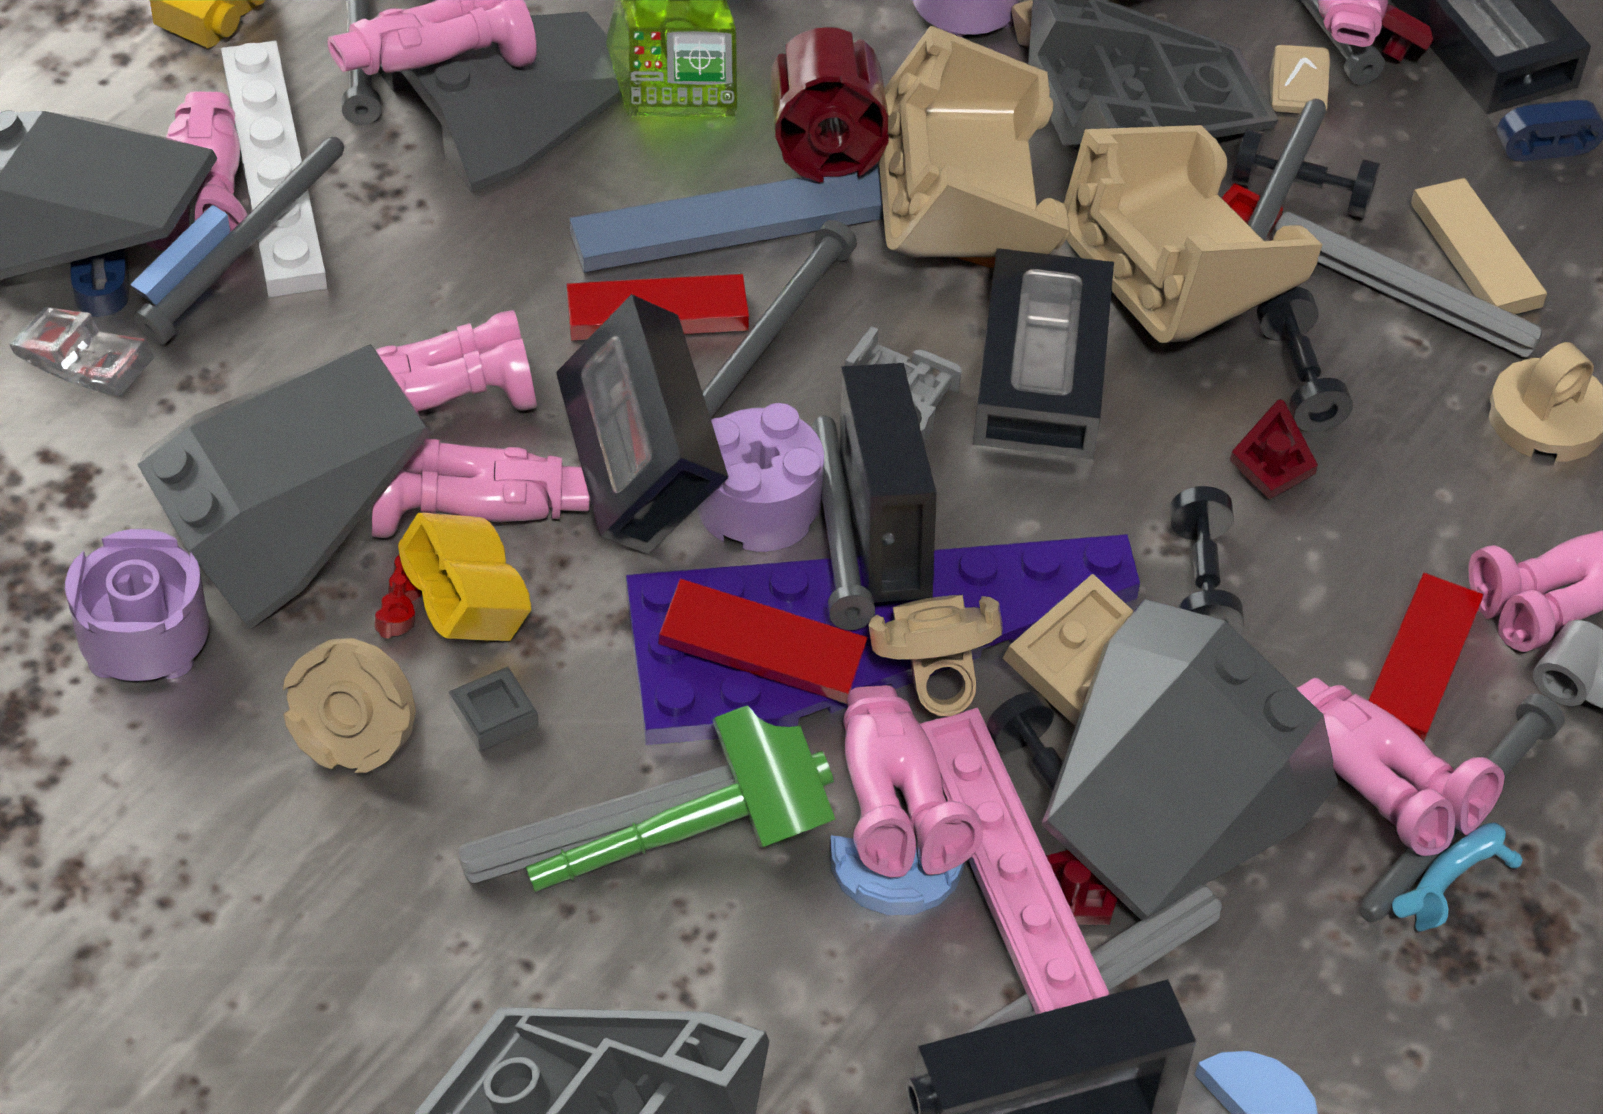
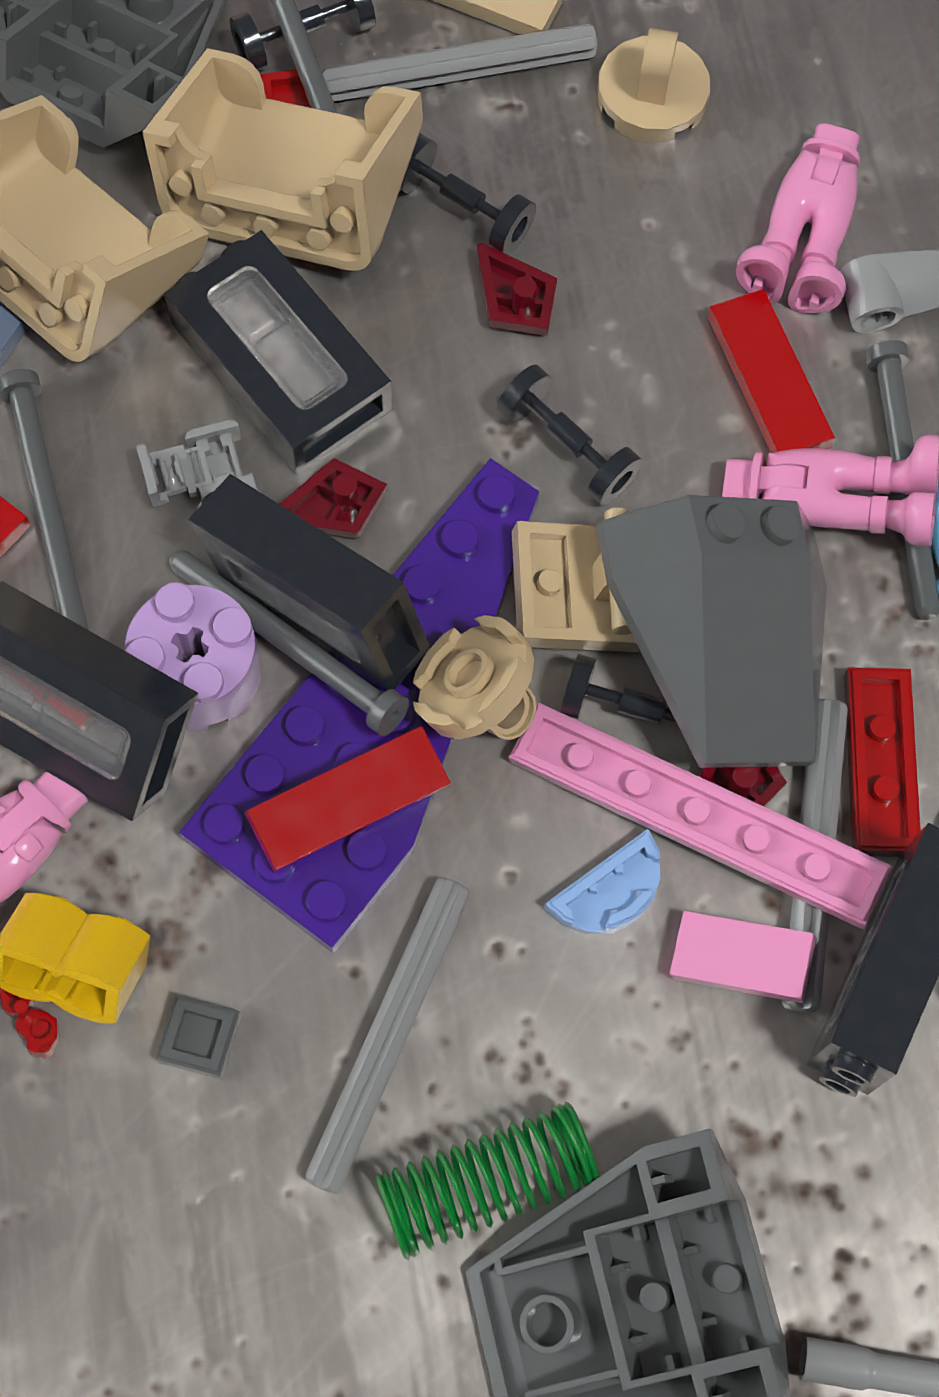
camera: 45 degrees left, 20 degrees up
tan tile [283,638,416,773] -> none
bright green piece [526,705,835,892] -> none
bright pink piece [843,685,983,878] -> none
none -> dark red piece [280,458,388,539]
none -> green piece [375,1101,599,1260]
none -> bright pink tile [670,911,816,1004]
none -> red tile [844,667,921,857]

